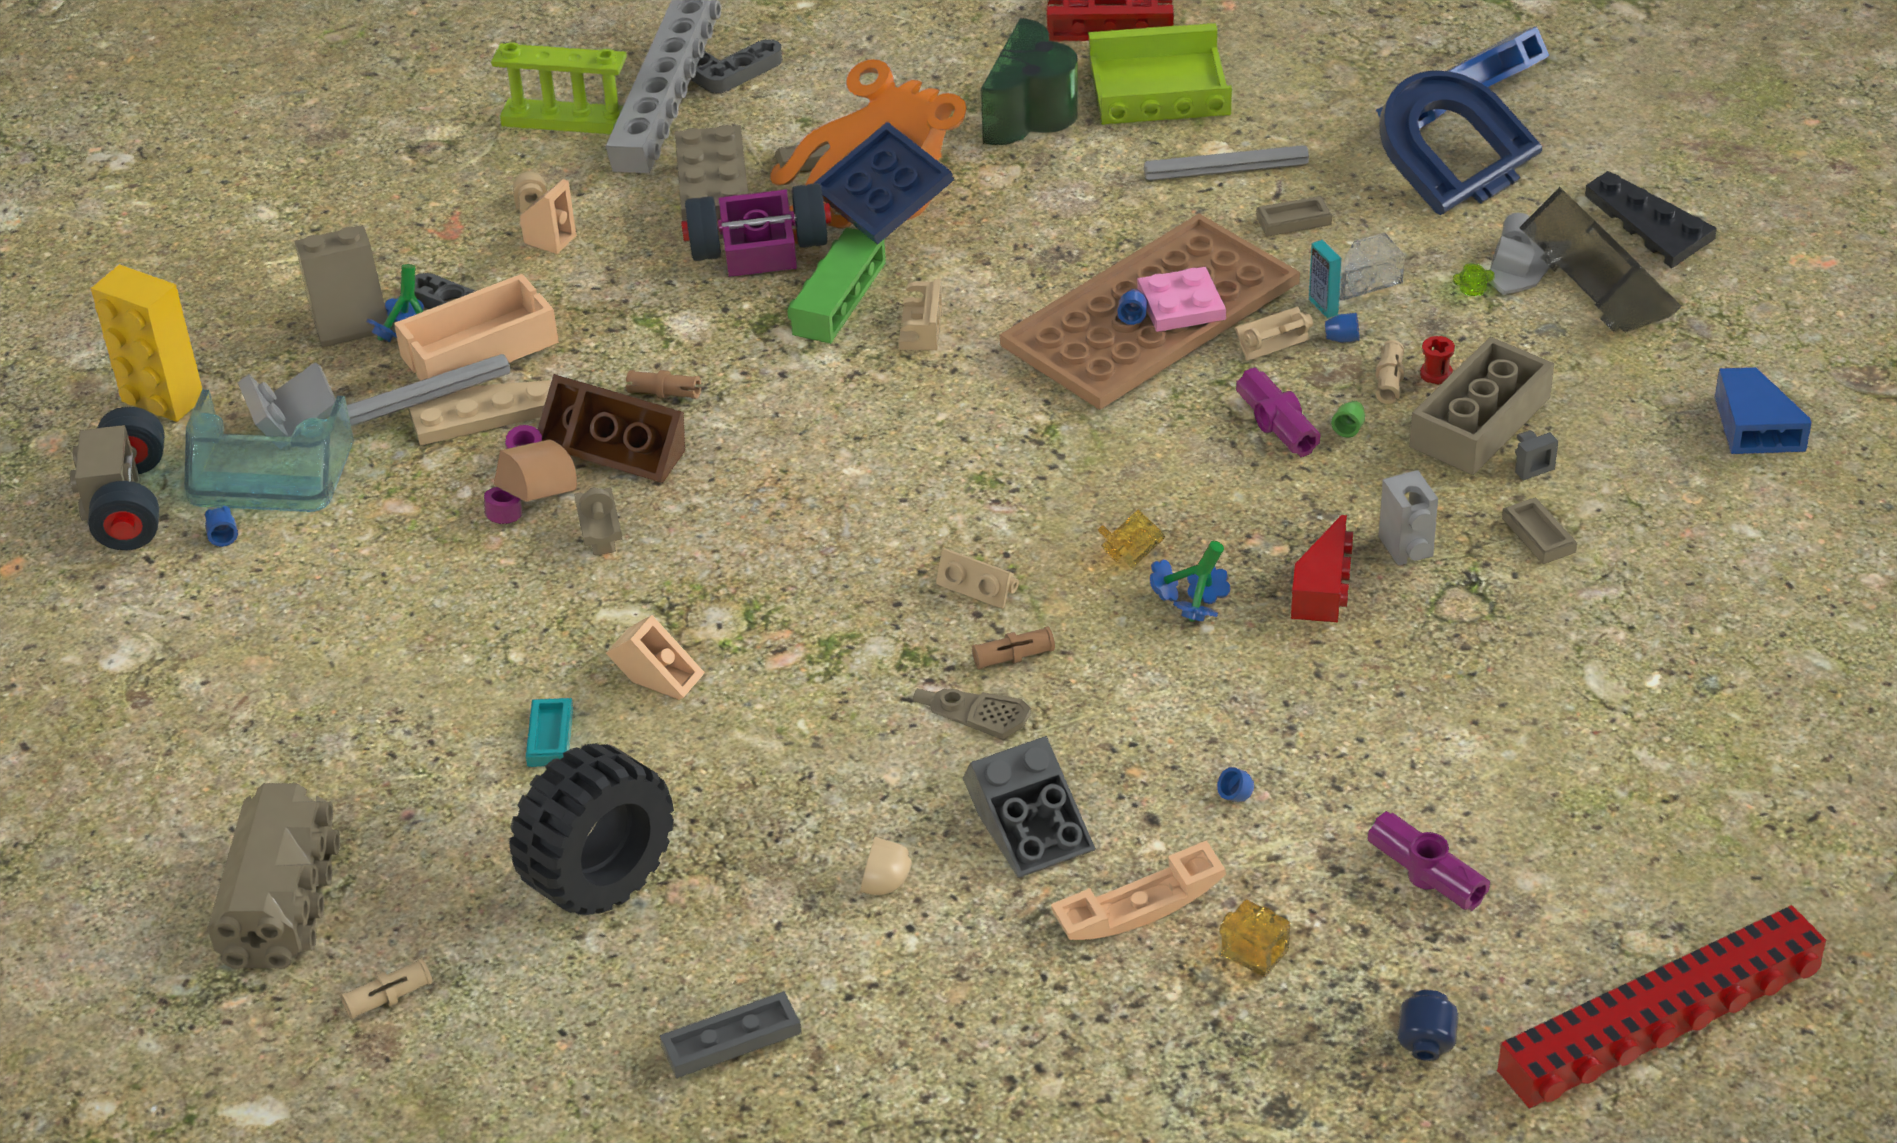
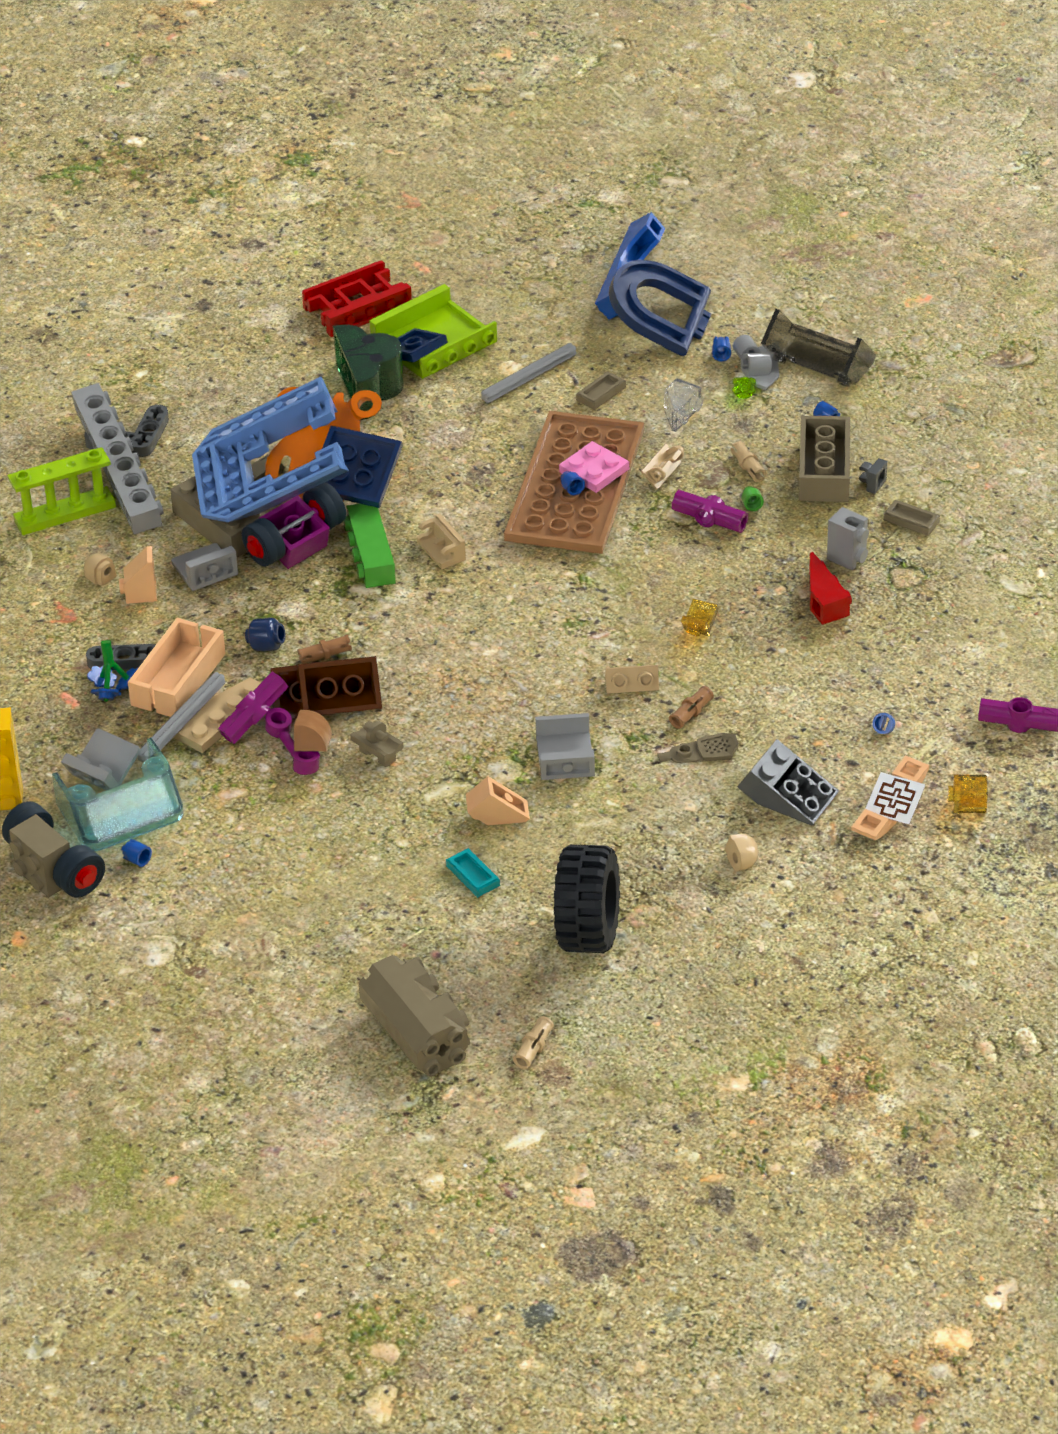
camera: 35 degrees left, 0 degrees up
dark tan slope [294,225,391,347] -> none
dark grey plate [659,991,802,1079] -> none
blue plant [1150,541,1231,622] -> none
tile [1309,240,1342,319] -> none
blue hose [1325,313,1360,343] -> none
red bush [1420,336,1455,385] -> none
black wing [1585,171,1717,269] -> none
blue slope [1715,367,1812,454] -> none
none -> light grey bracket [171,543,238,591]
none -> medium blue slope [192,377,349,522]
none -> magenta piece [217,671,289,745]
none -> dark blue head [245,618,286,652]
none -> dark blue tile [380,328,448,363]
none -> light grey panel [535,713,595,780]
none -> blue hose [712,336,731,361]
none -> blue hose [813,401,841,416]
none -> white sticker [865,772,925,824]

